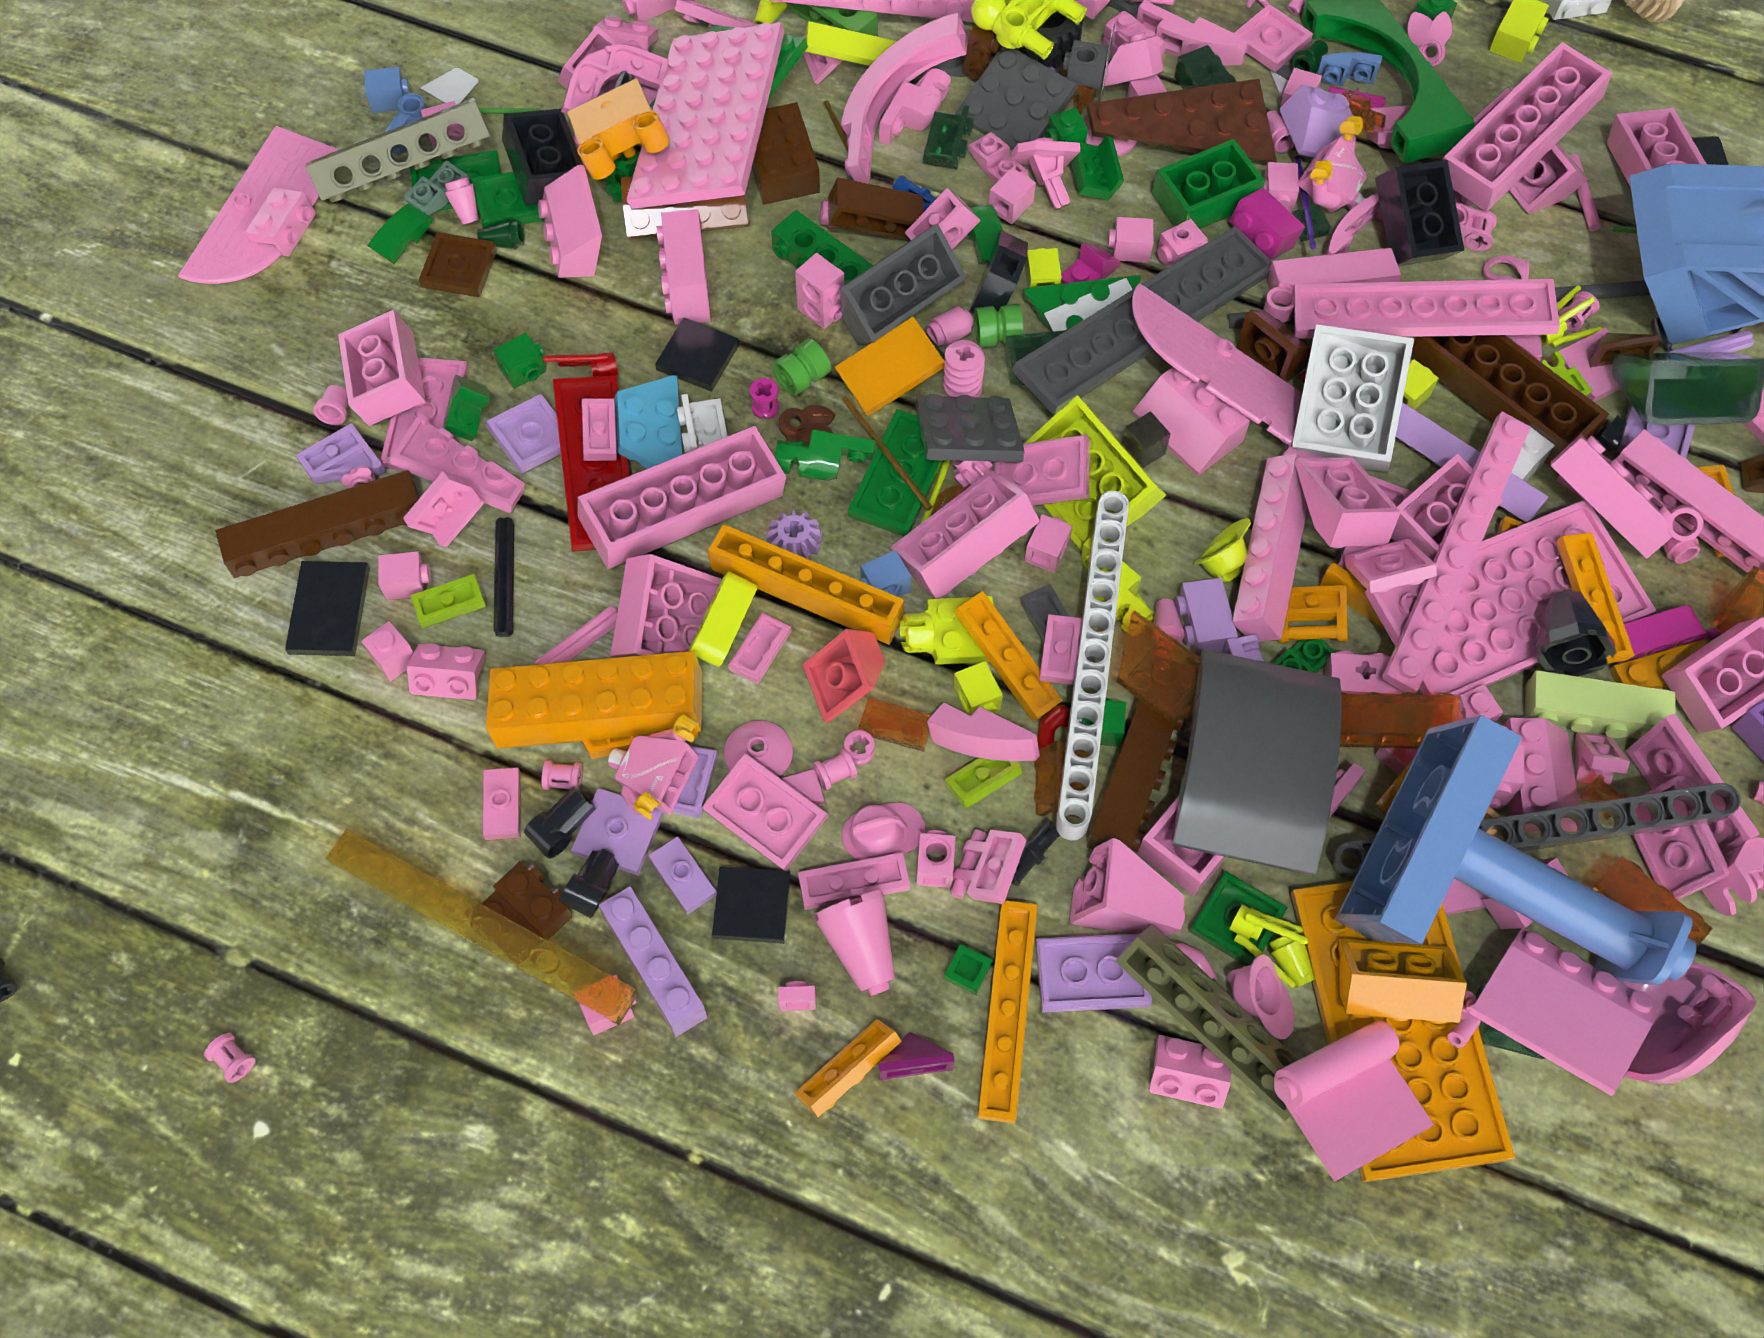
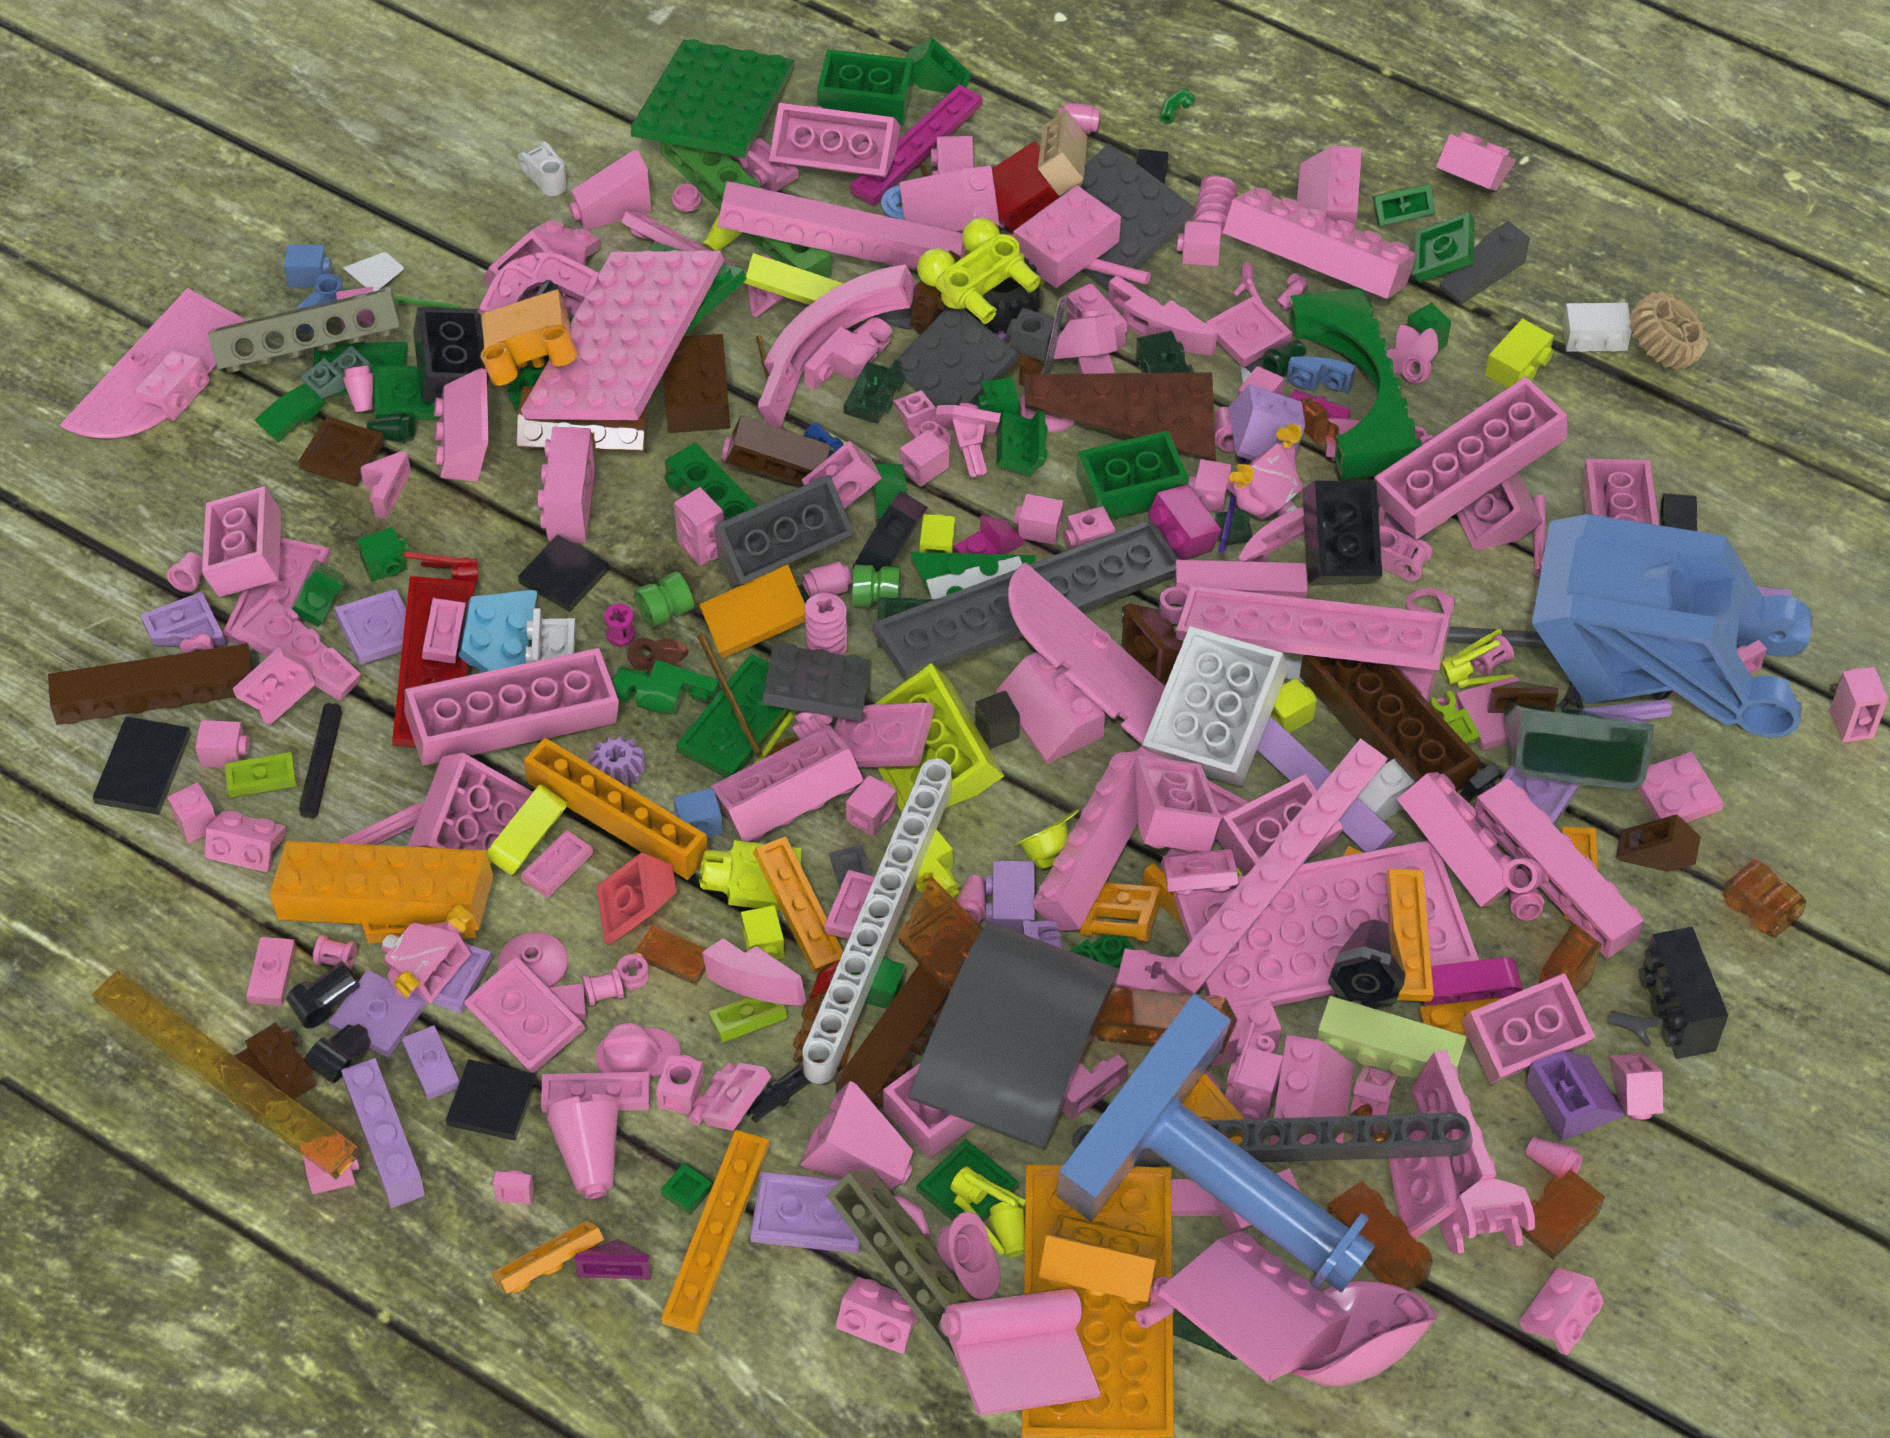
camera: 10 degrees right, 10 degrees down
none -> bright pink slope [360,451,411,520]

